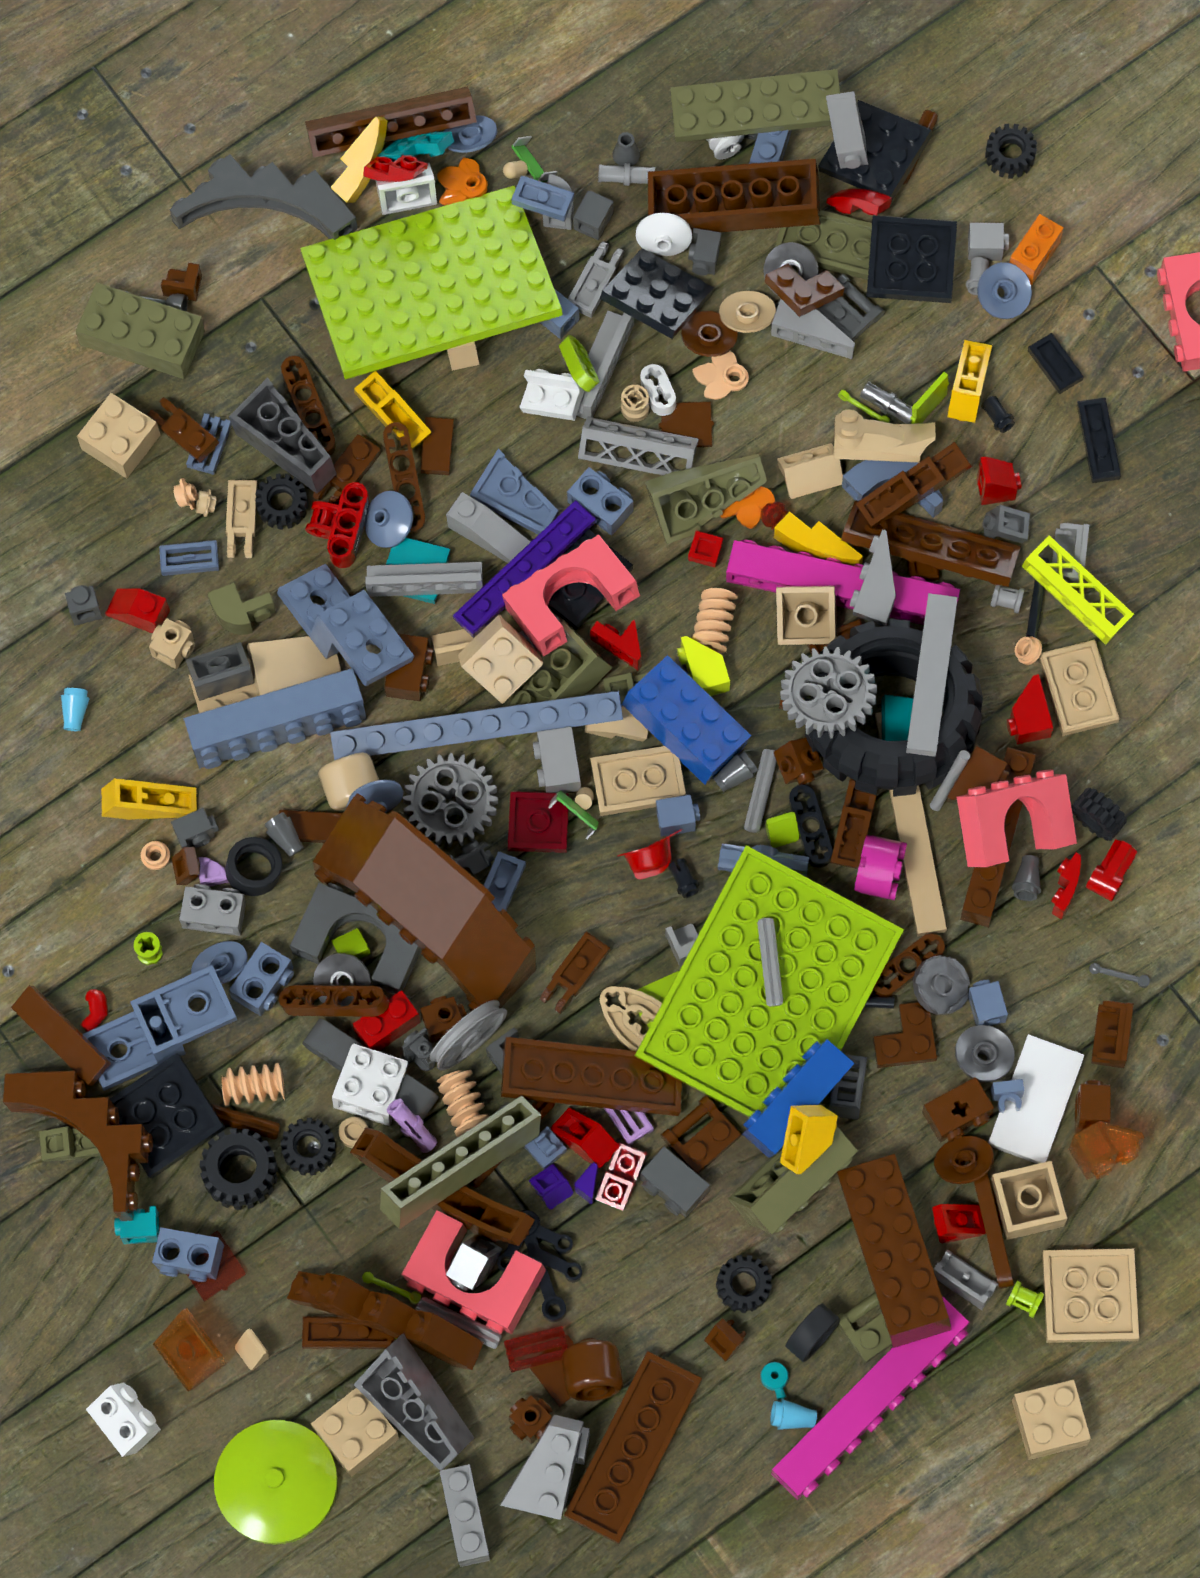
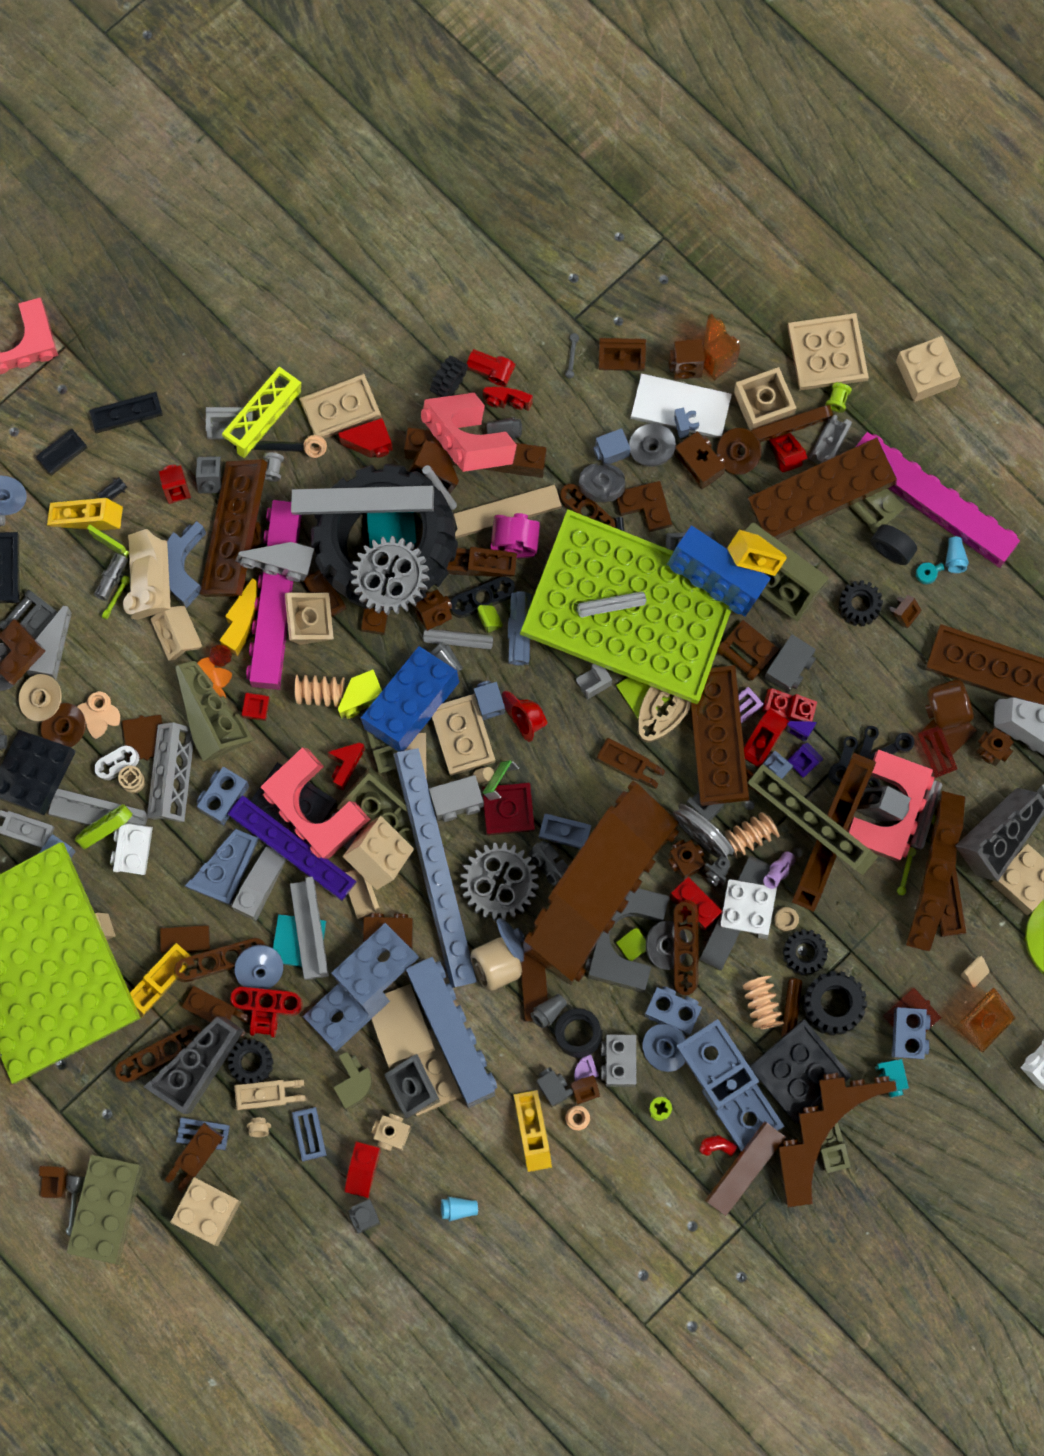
camera: 100 degrees left, 5 degrees up
light nougat plate [174,478,198,510] -> none
black pin [668,858,699,898] -> none
reddish brown slope [856,442,972,528] -> none

